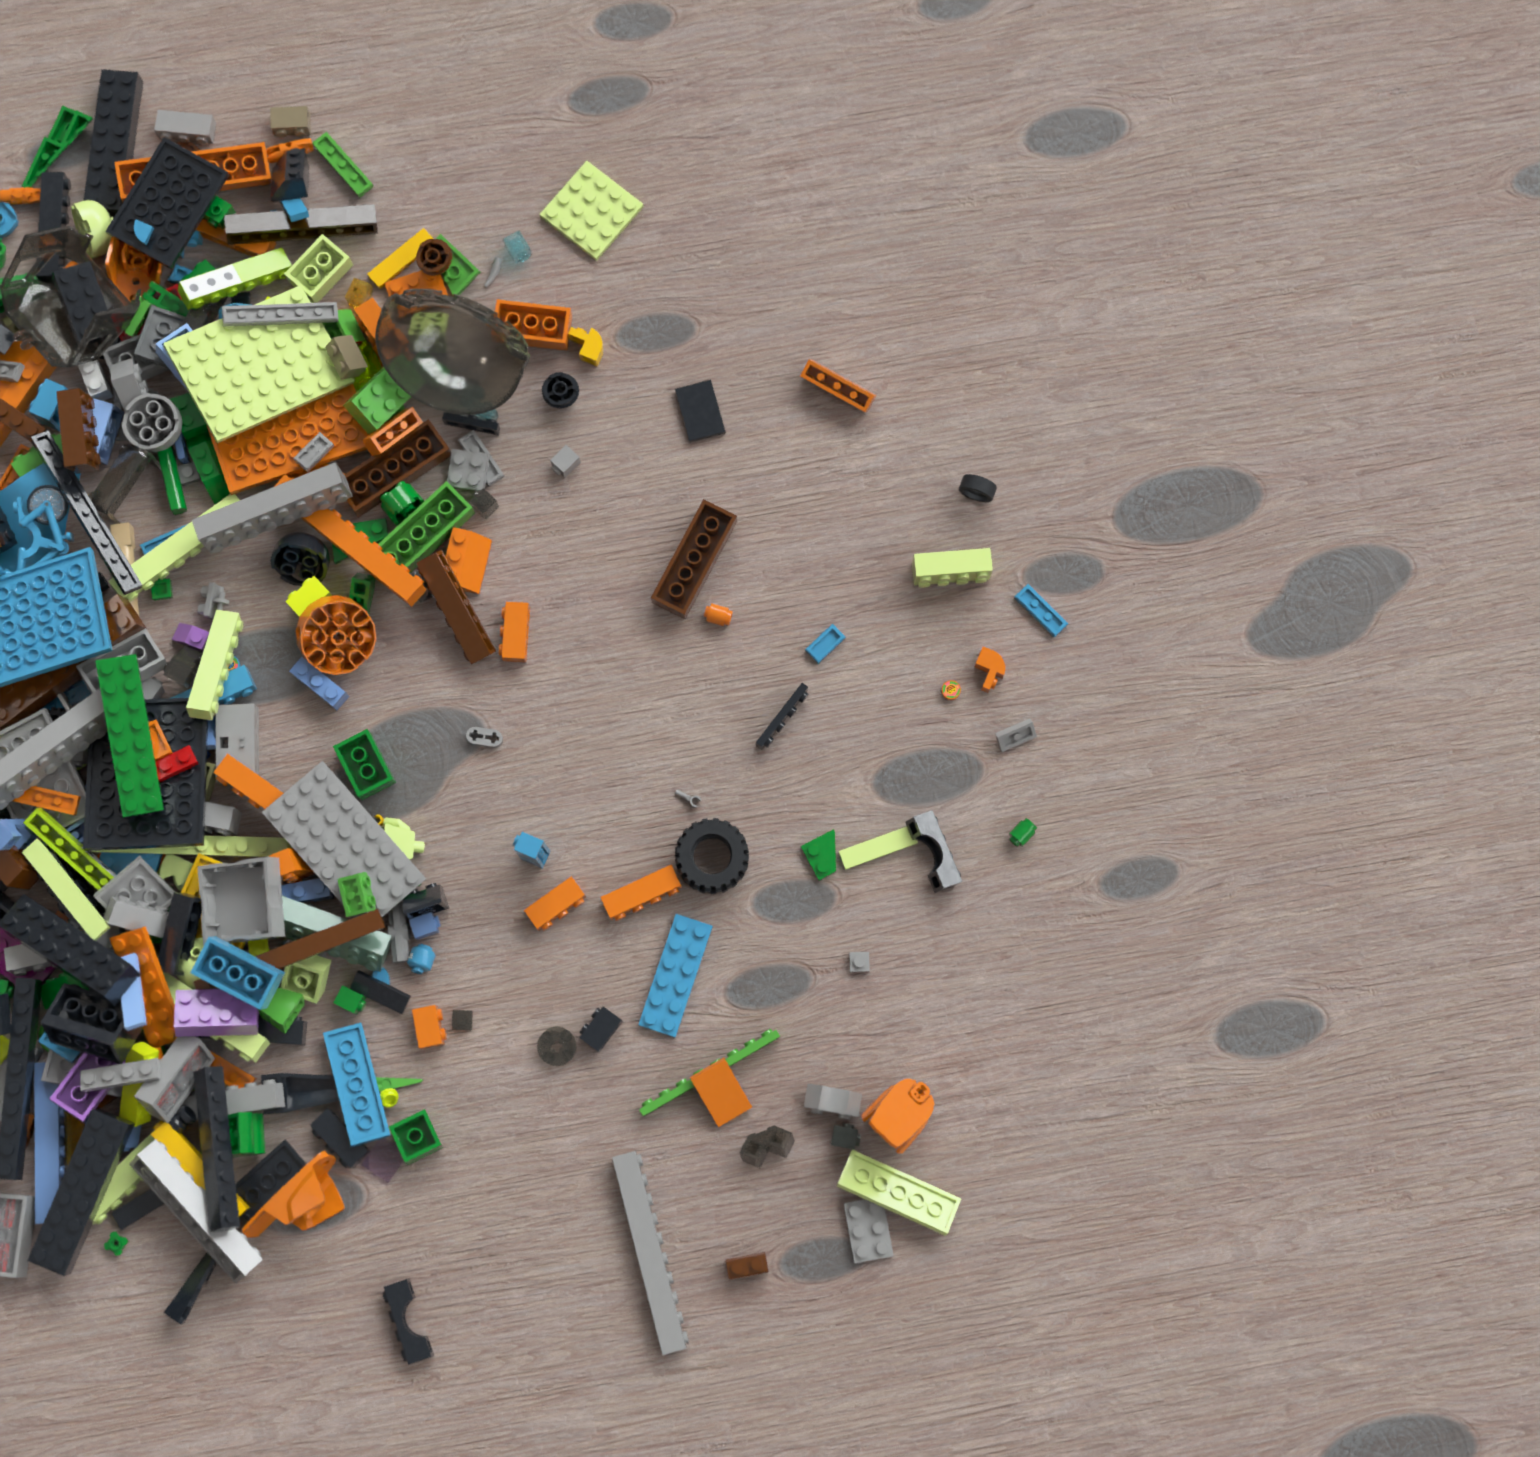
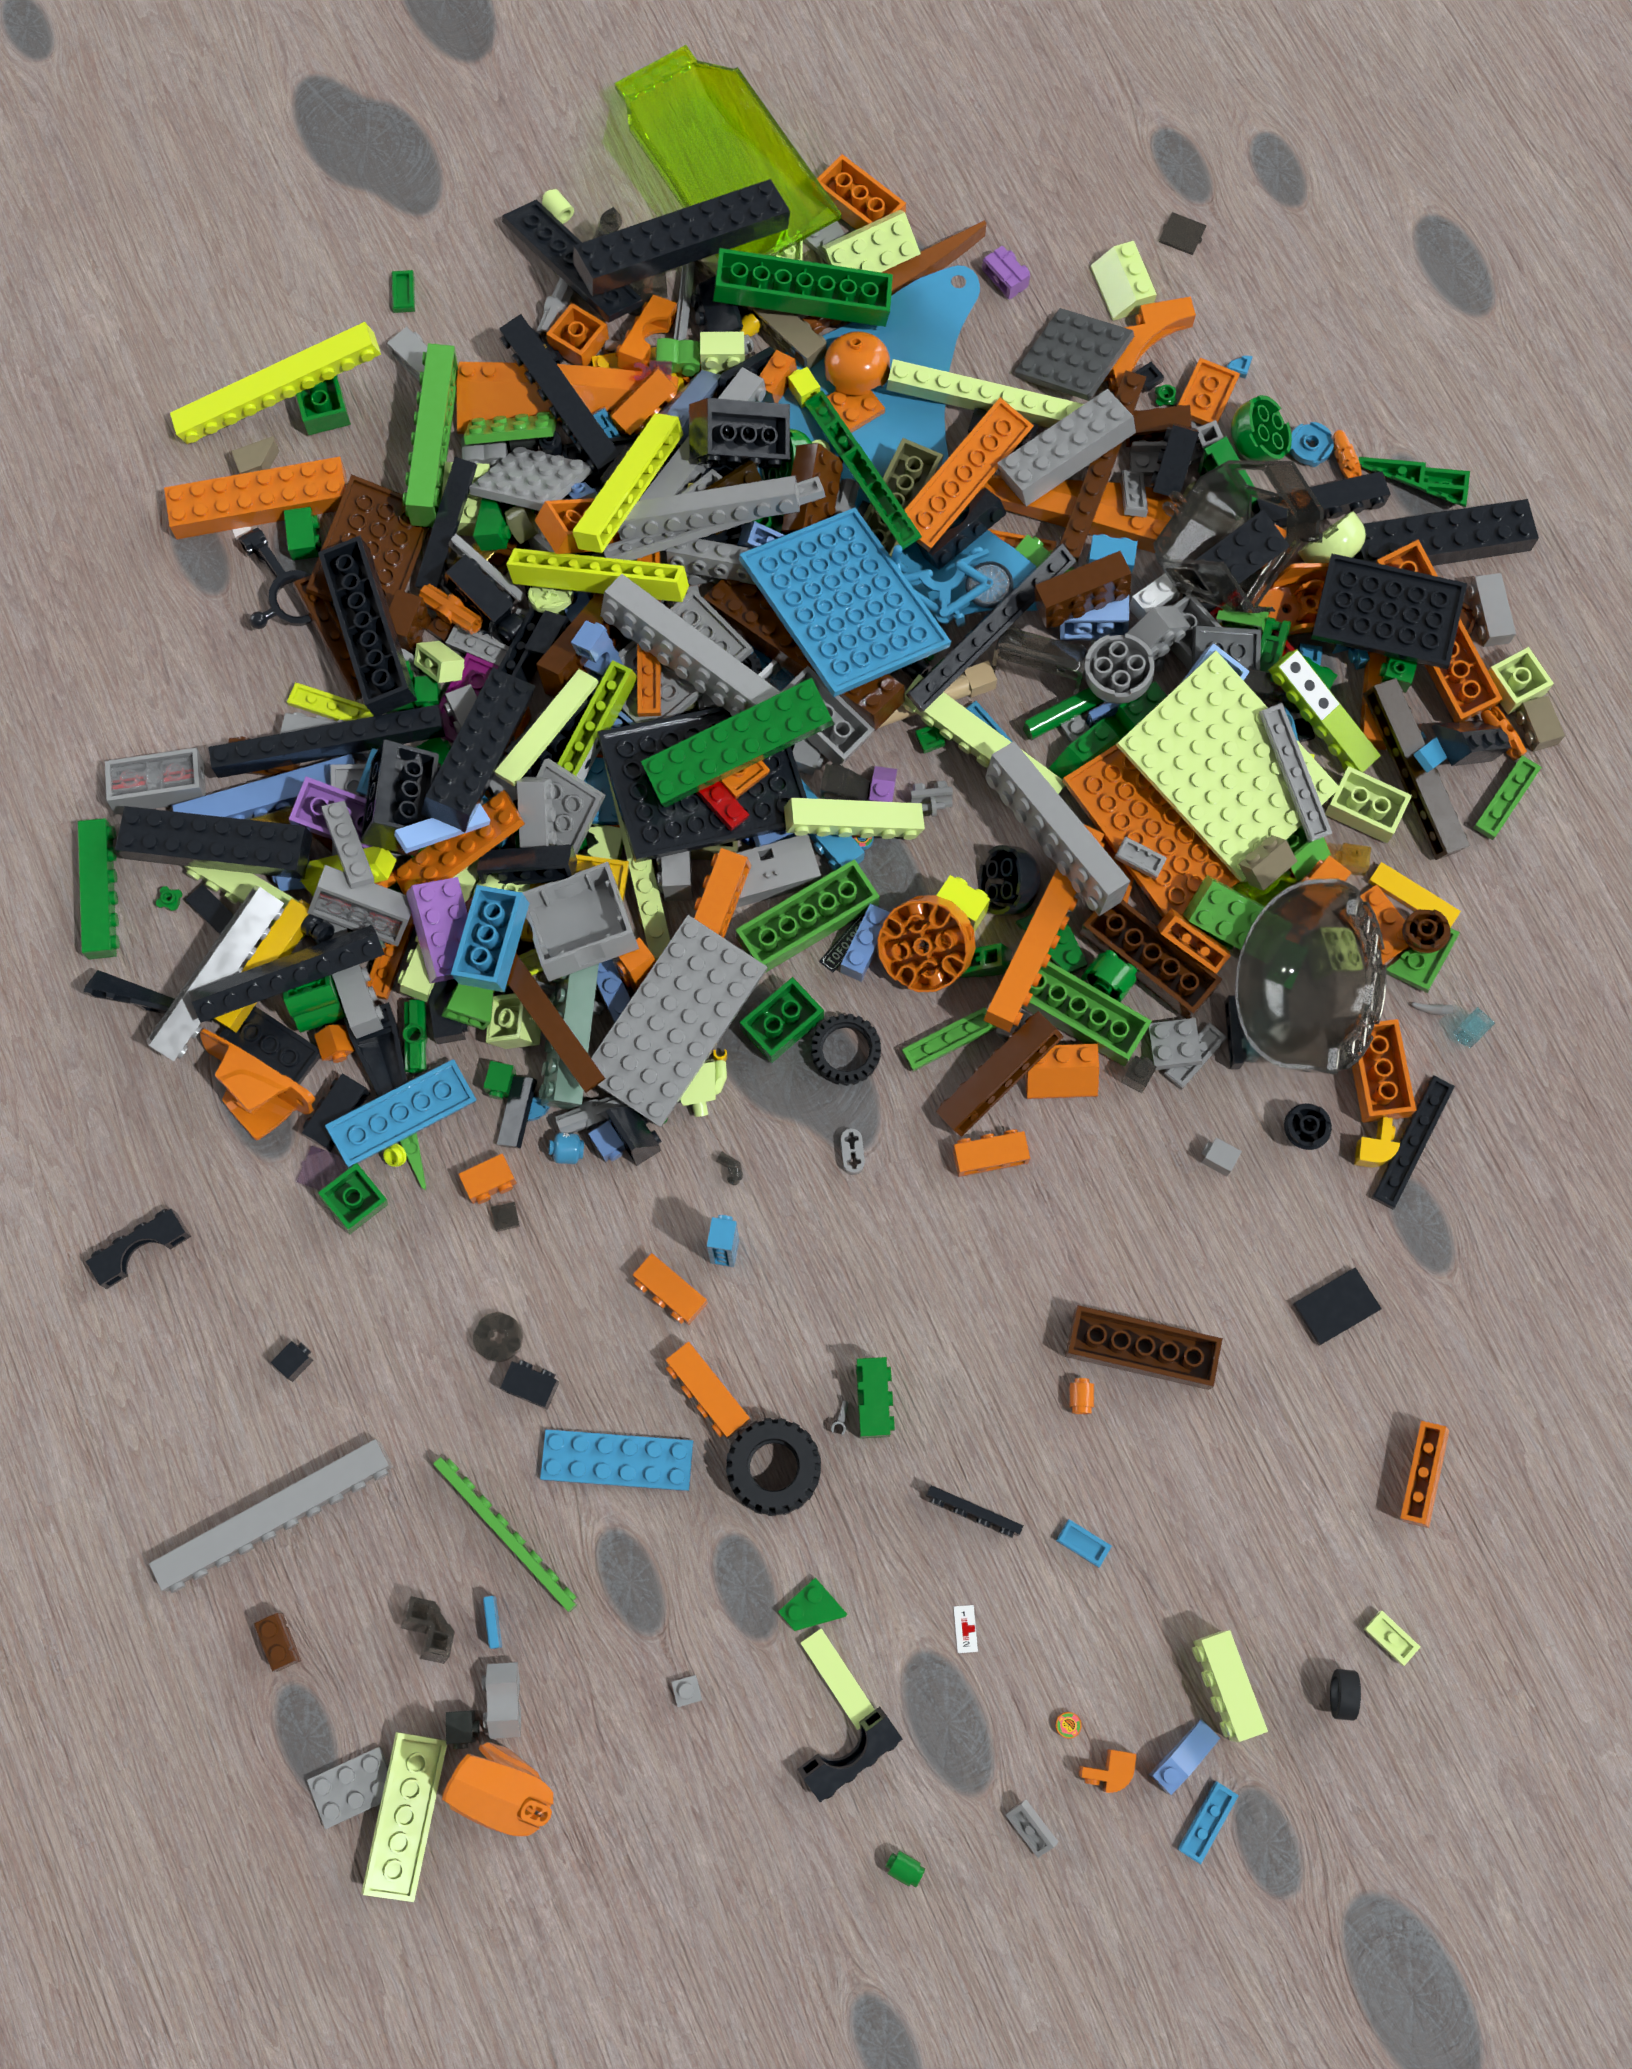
camera: 75 degrees right, 5 degrees down
dark azure tile [134,220,154,245] -> none
bright green bracket [337,872,376,917] -> none
yellowish green plate [540,161,644,261] -> none
orange tile [690,1057,752,1127] -> none
none -> green brick [78,818,120,960]
none -> black brick [270,1341,314,1382]
none -> orange brick [314,1025,355,1063]
none -> green piece [403,1000,428,1074]
none -> dark azure tile [483,1596,502,1649]
none -> clear smoke arm [716,1152,743,1185]
none -> bright green brick [735,859,880,974]
none -> black tyre [811,1013,881,1086]
none -> black sticker [819,915,864,973]
none -> green wedge [856,1357,895,1439]
none -> bright green plate [902,1007,996,1072]
none -> white sticker [954,1605,978,1653]
none -> medium blue slope [1148,1719,1220,1795]
none -> yellowish green plate [1363,1611,1420,1666]
none -> black tile [1371,1075,1455,1210]
none -> yellowish green brick [1488,647,1554,714]

